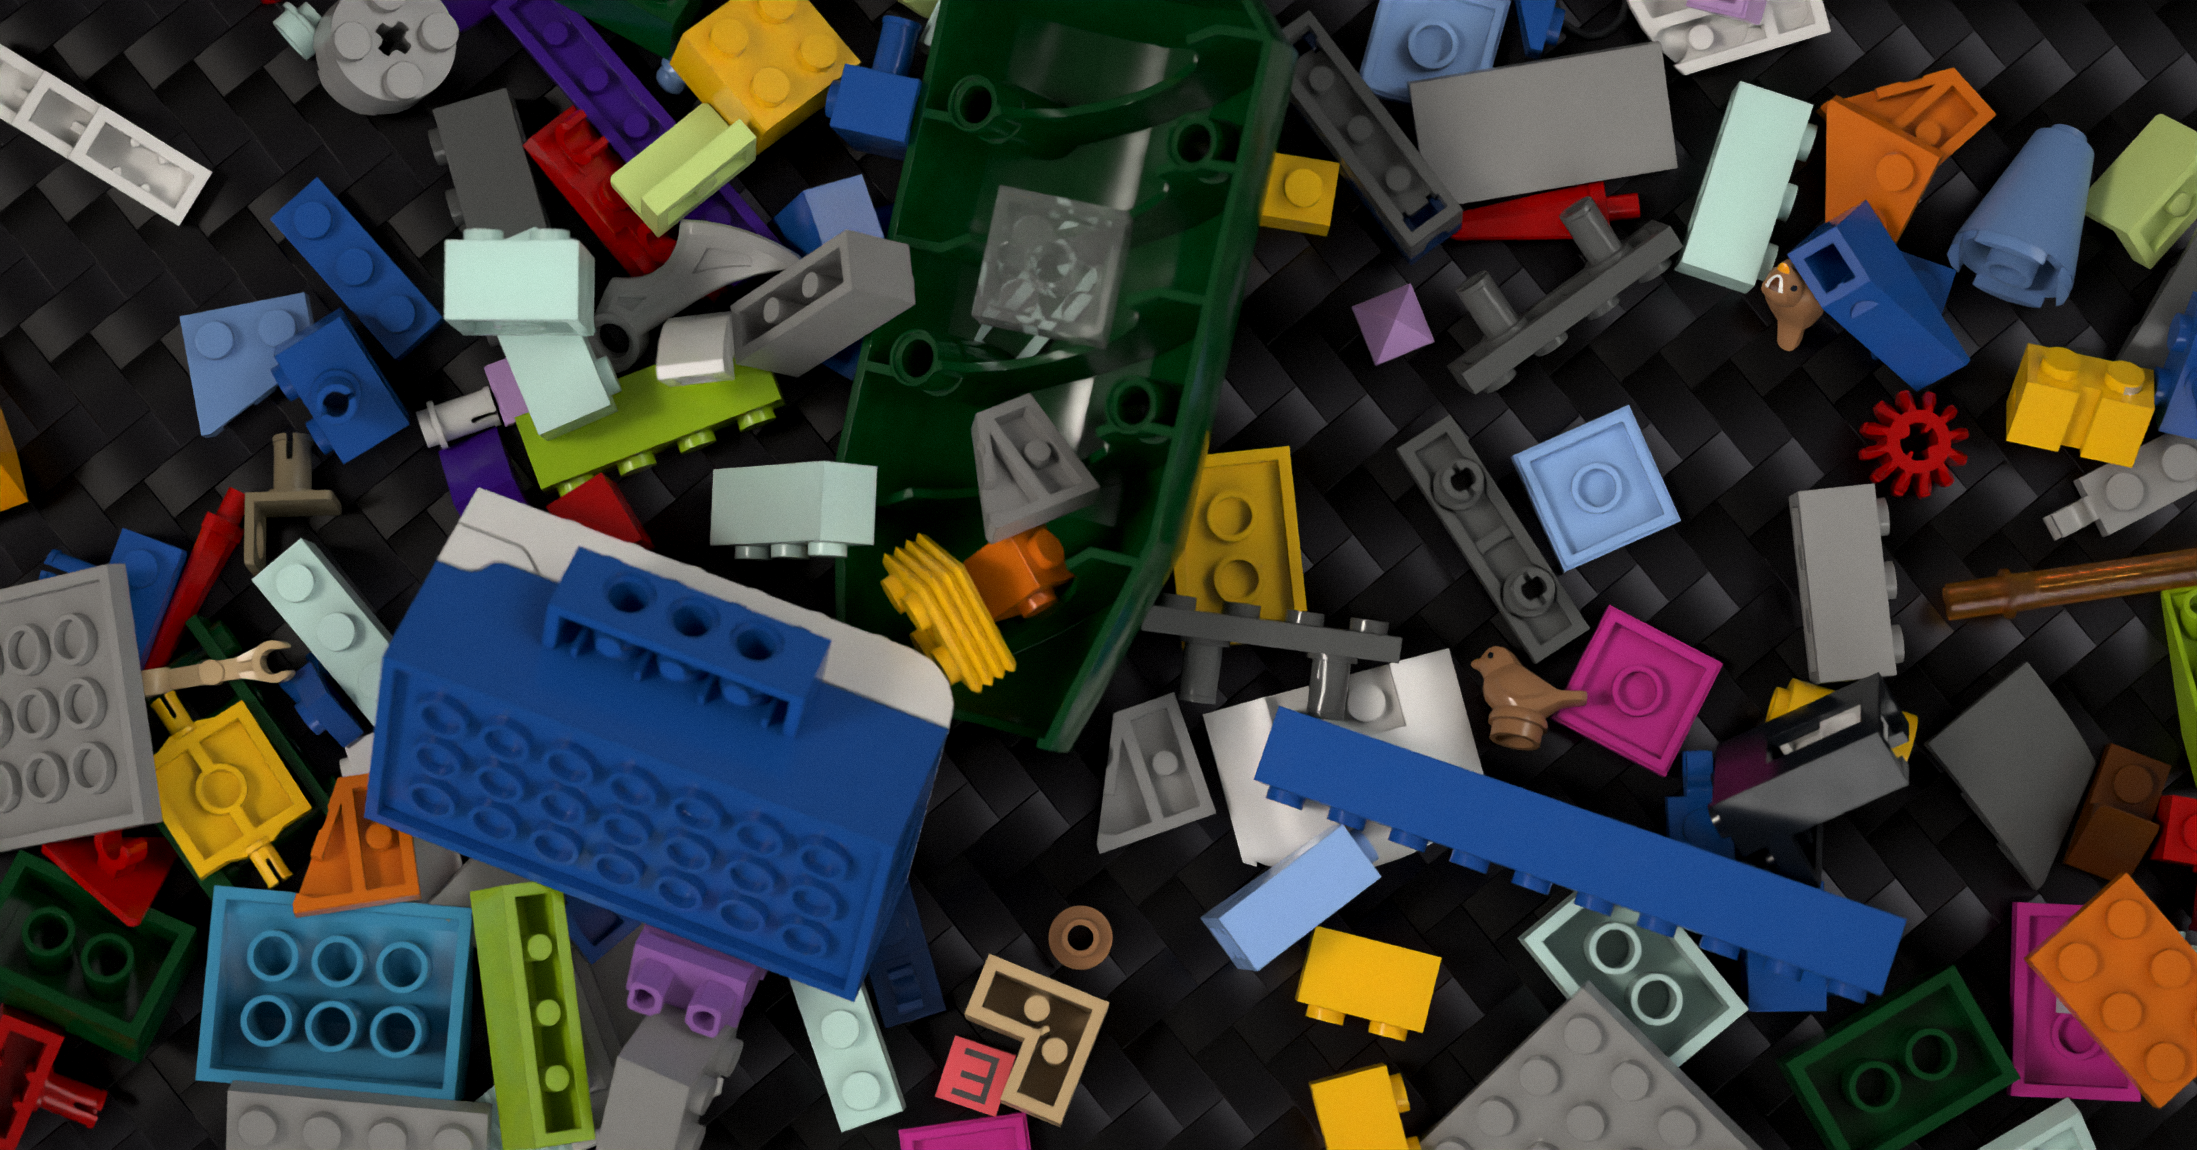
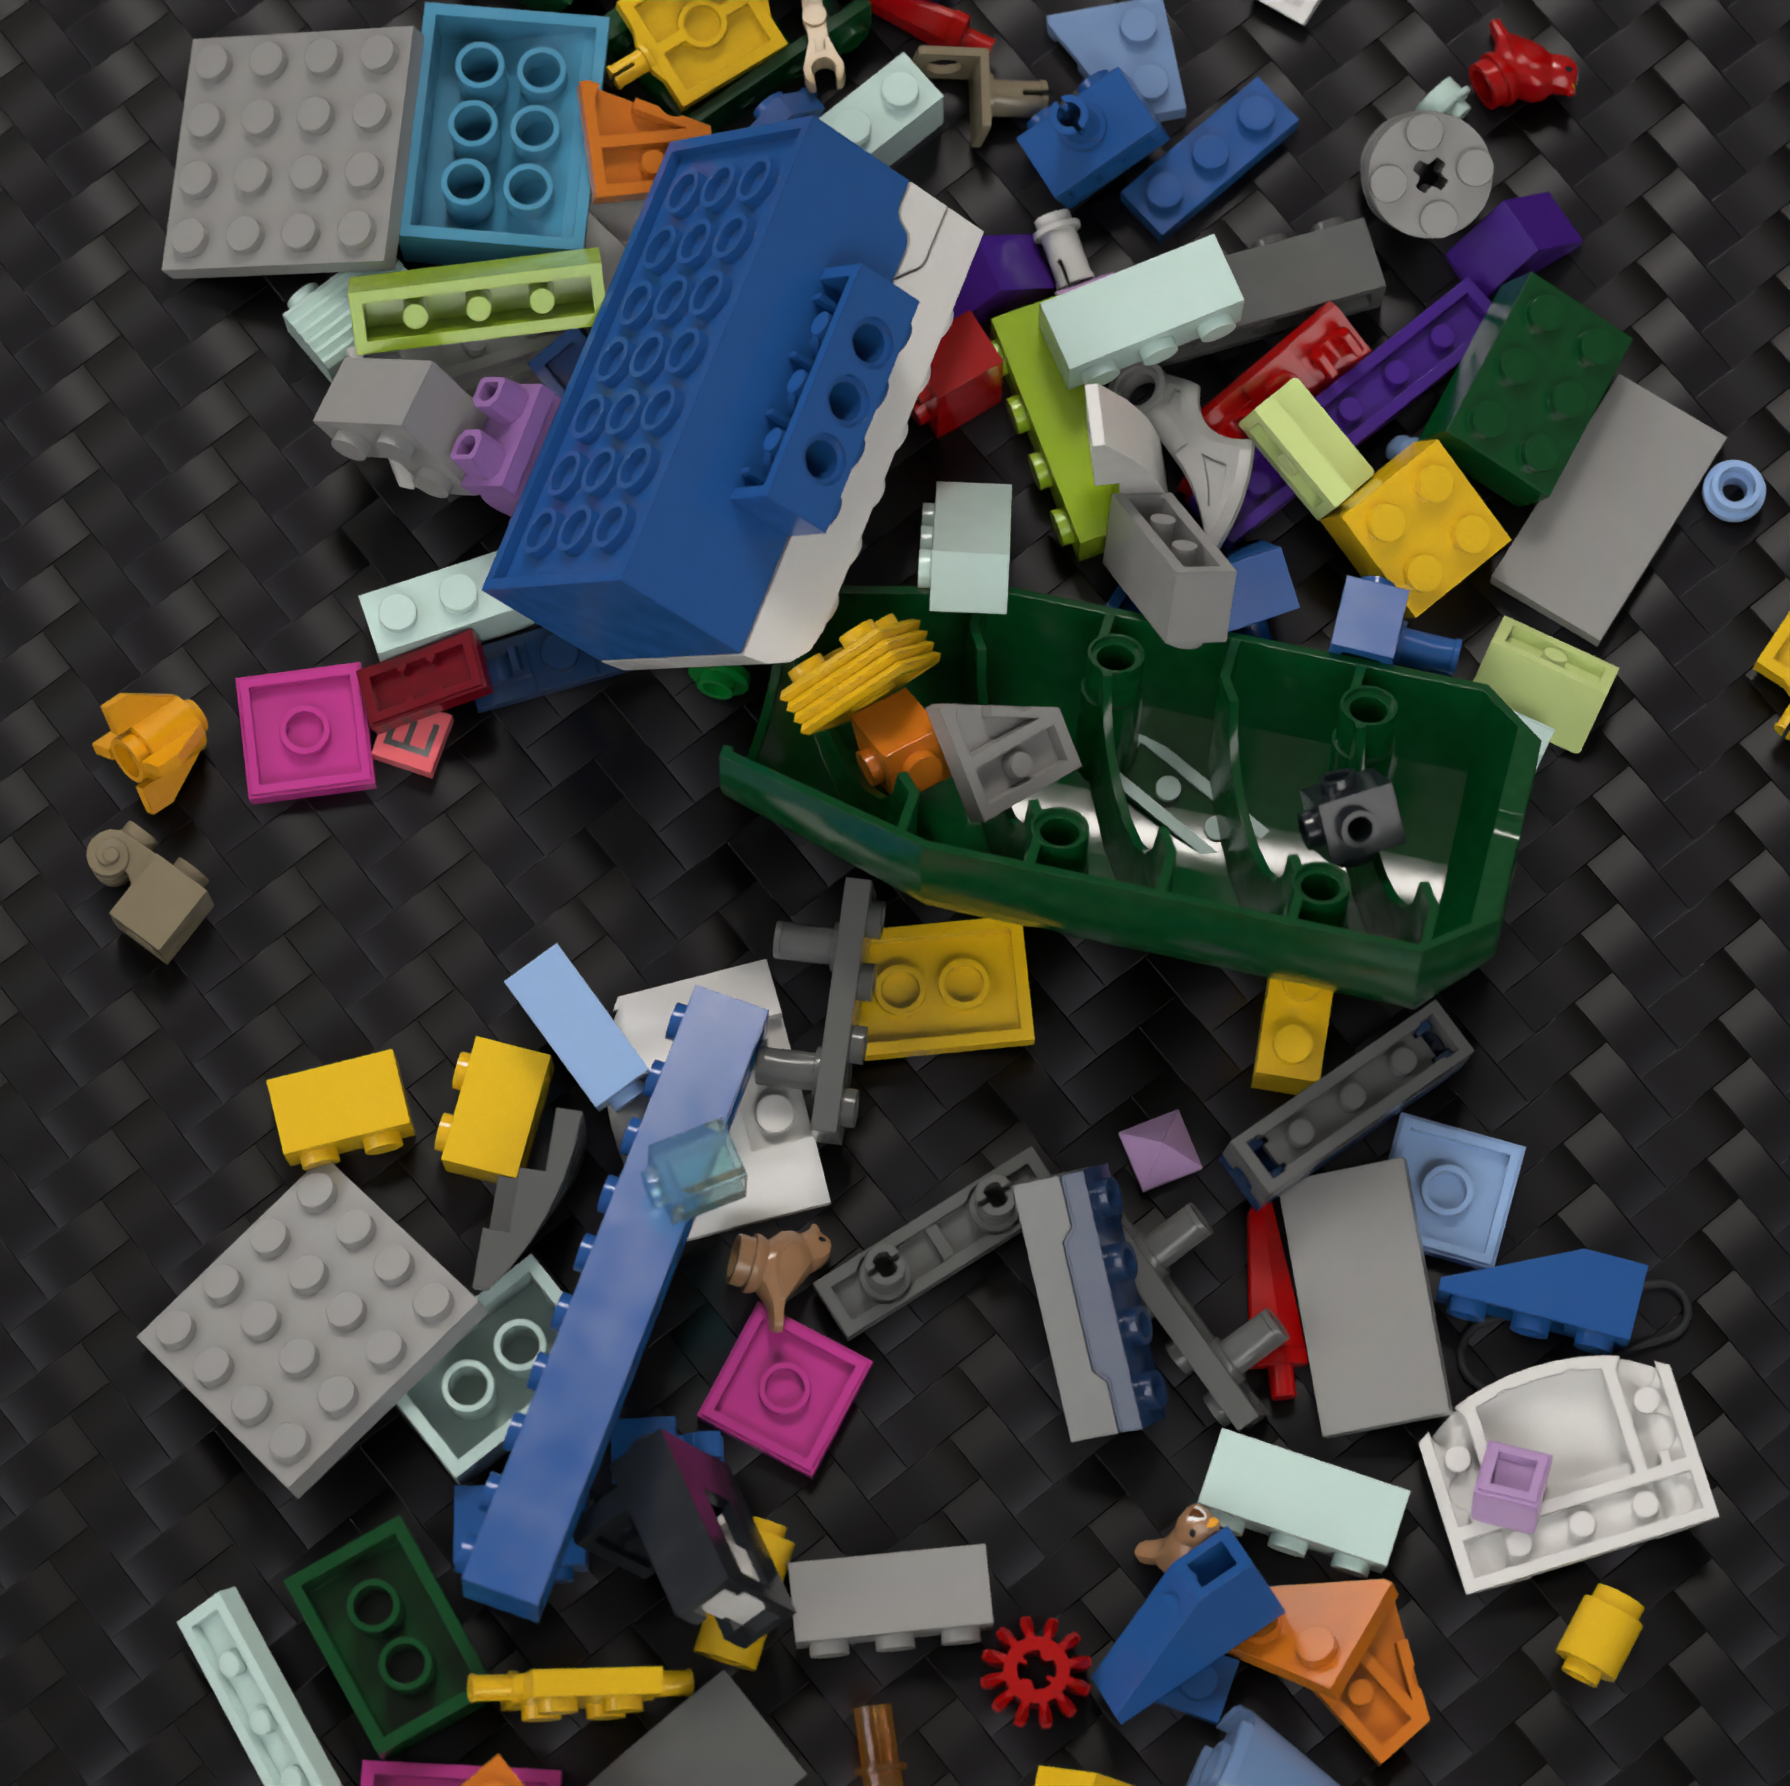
camera: 85 degrees right, 10 degrees down
light aqua brick [444,229,595,336] -> none
tan brick [965,954,1109,1127] -> none
clear brick [972,185,1134,350] -> none
medium nougat plate [1049,906,1113,970] -> none
light grey wing [1097,692,1216,854] -> none
light blue tile [1511,405,1681,573] -> none
none -> dark red plate [356,629,494,734]
none -> yellow plate [467,1666,694,1722]
none -> dark grey slope [472,1108,589,1291]
none -> clear light blue brick [640,1117,747,1225]
none -> piece [1012,1163,1167,1442]
none -> black brick [1297,767,1406,868]

